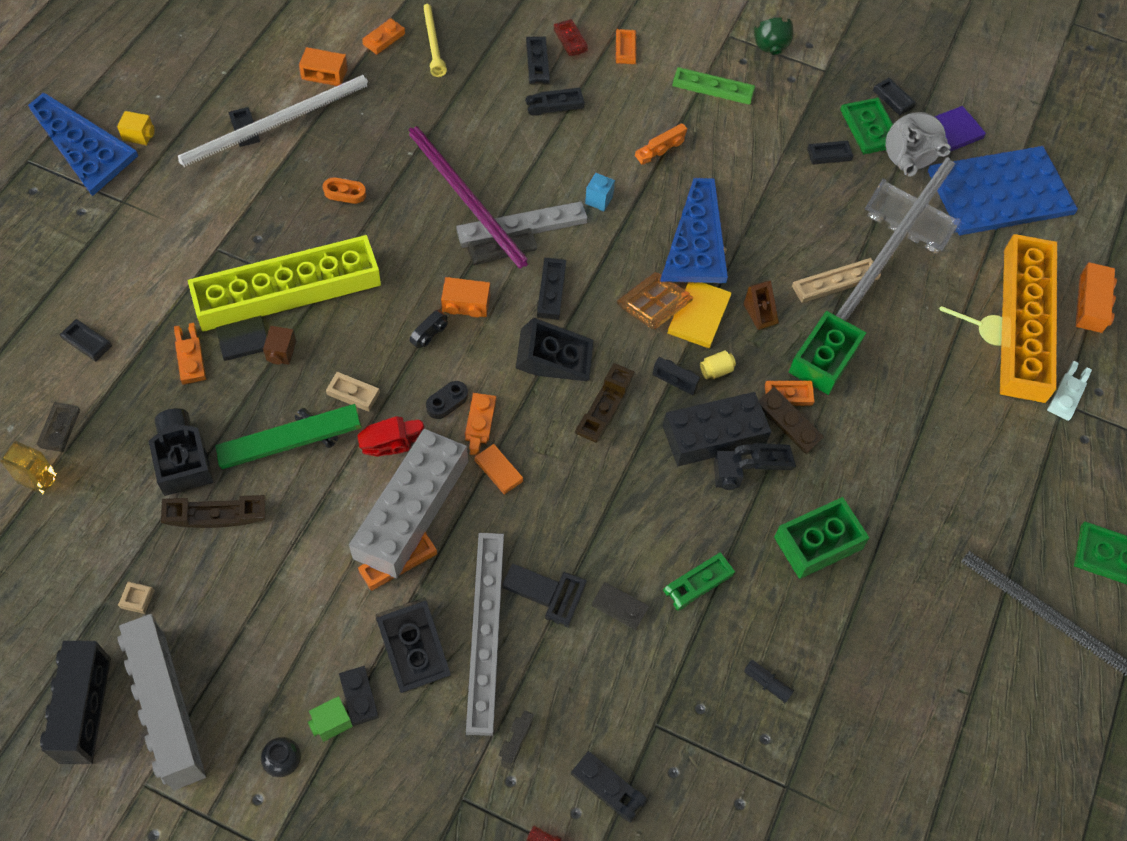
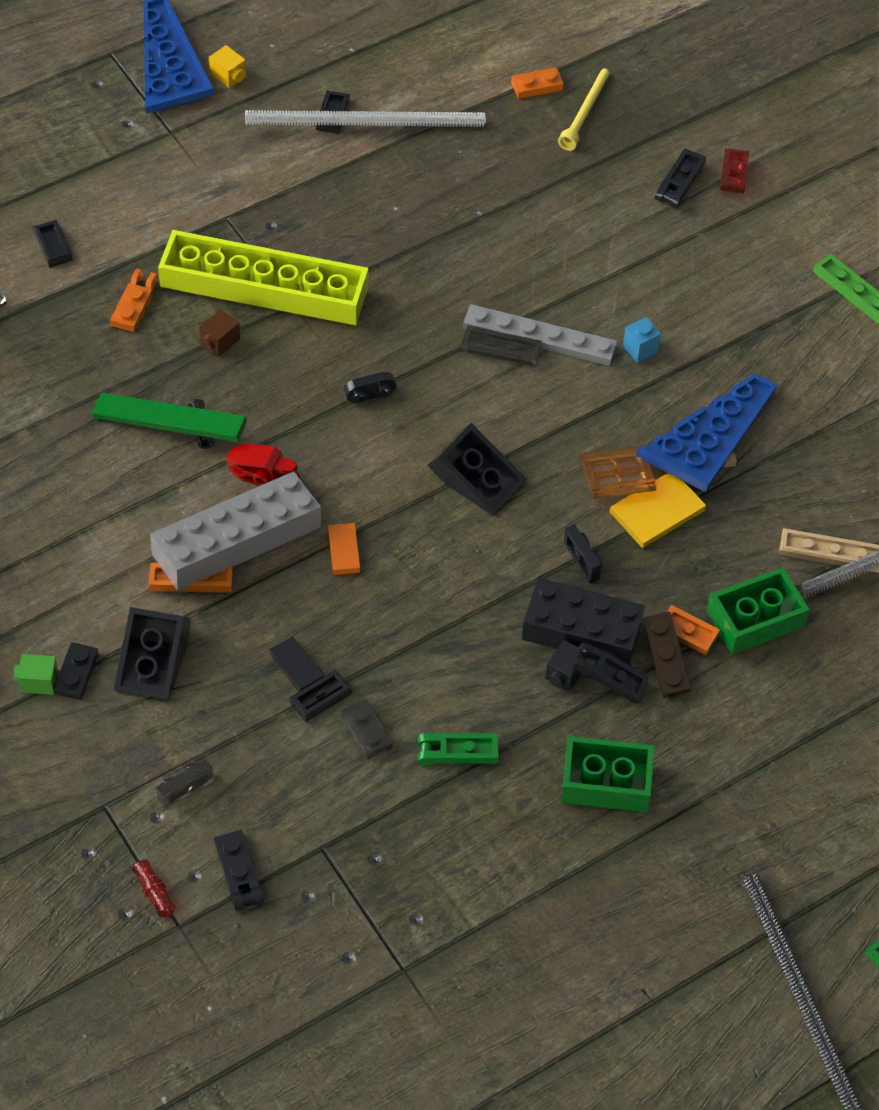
camera: 35 degrees right, 5 degrees down
black brick [149,408,214,496] -> none
dark brown slope [161,495,265,528] -> none
black tile [216,315,267,361] -> none
orange brick [299,47,348,86] -> none
orange plate [323,178,366,204] -> none
tan plate [326,372,380,412] -> none
magenta axle [408,126,529,269] -> none
black plate [426,381,468,419] -> none
orange brick [441,277,490,317] -> none
orange hinge [465,393,496,456] -> none
light grey plate [466,533,504,736] -> none
black hinge [525,88,585,116] -> none
black plate [537,257,566,320] -> none
dark brown slope [575,363,635,443] -> none
orange tile [616,29,636,64] -> none
orange hinge [635,123,687,165] -> none
light yellow brick [700,350,736,380] -> none
reddish brown slope [743,280,779,330] -> none
black axle [744,660,795,704] -> none

